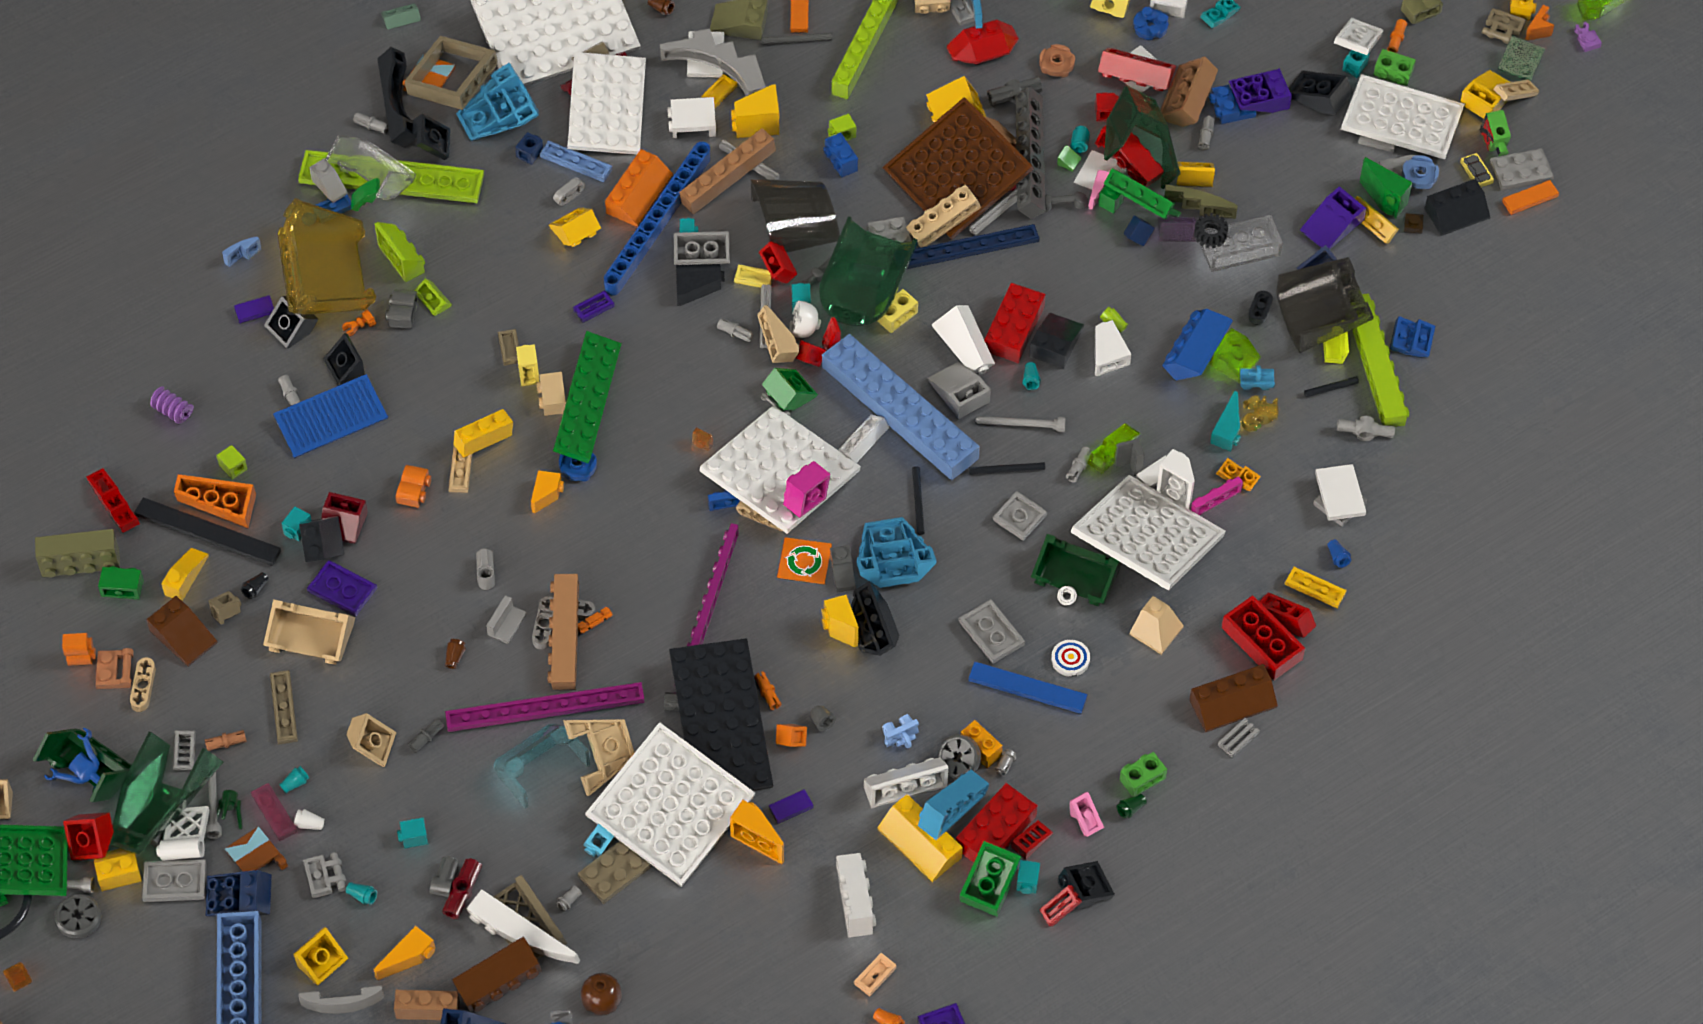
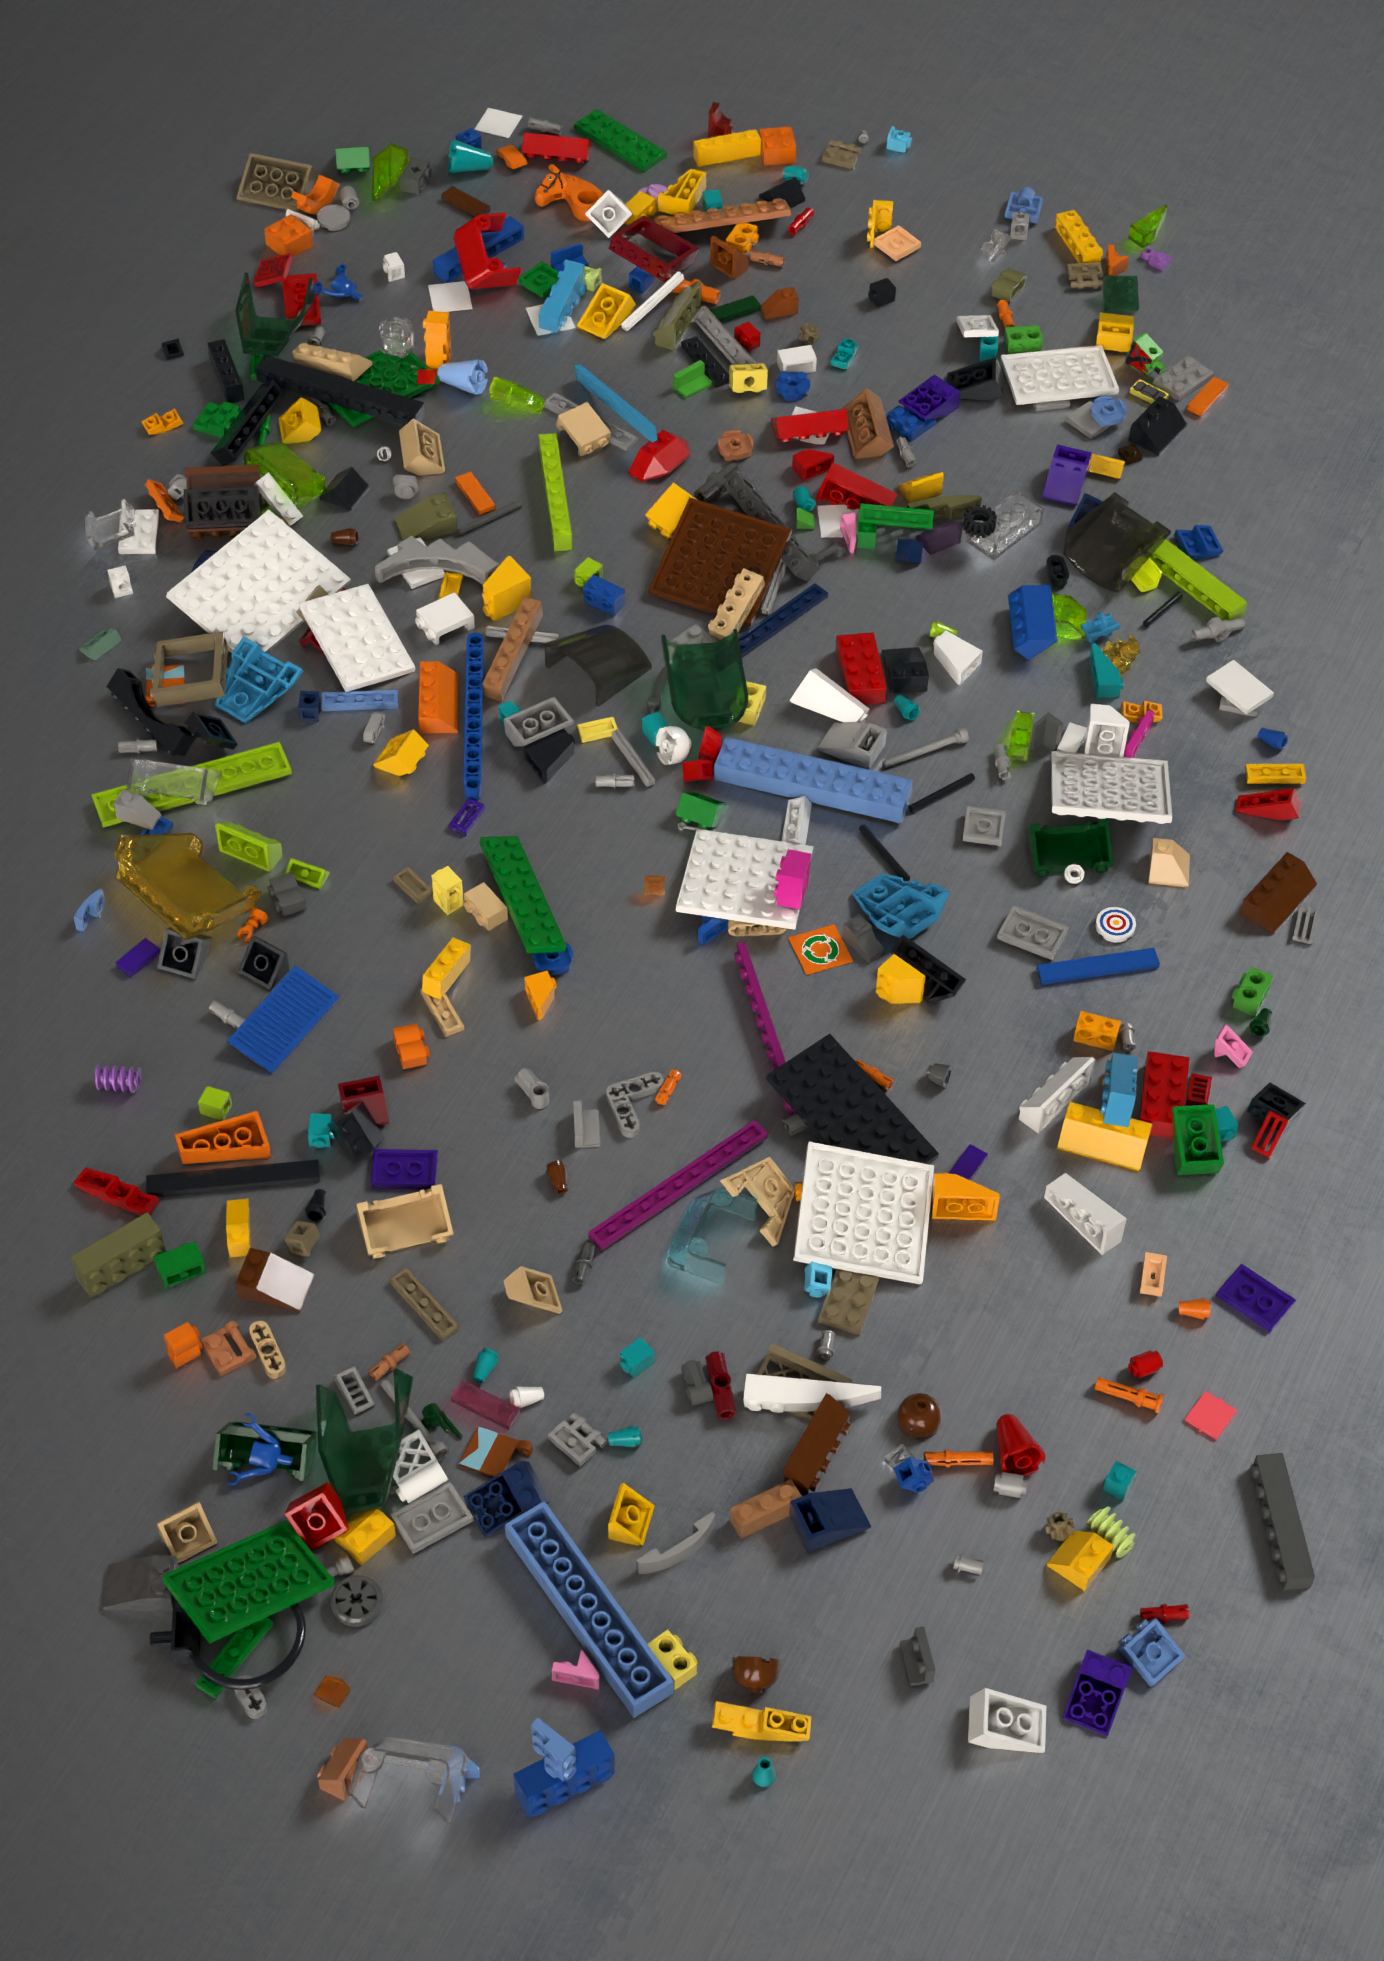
camera: 30 degrees left, 5 degrees down
green slope [351,178,381,212] -> none
light orange slope [374,926,435,980] -> none
medium nougat brick [548,574,579,690] -> none
tan slope [757,305,799,363] -> none
red brick [759,241,797,284] -> none
orange panel [776,724,807,747] -> none
light blue hips [883,714,919,749] -> none
dark grey wheel [938,735,981,779] -> none
clear green windscreen [1104,85,1180,189] -> none
red brick [1222,595,1305,681] -> none
green slope [1359,157,1412,219] -> none
tan tile [1494,79,1540,101] -> none

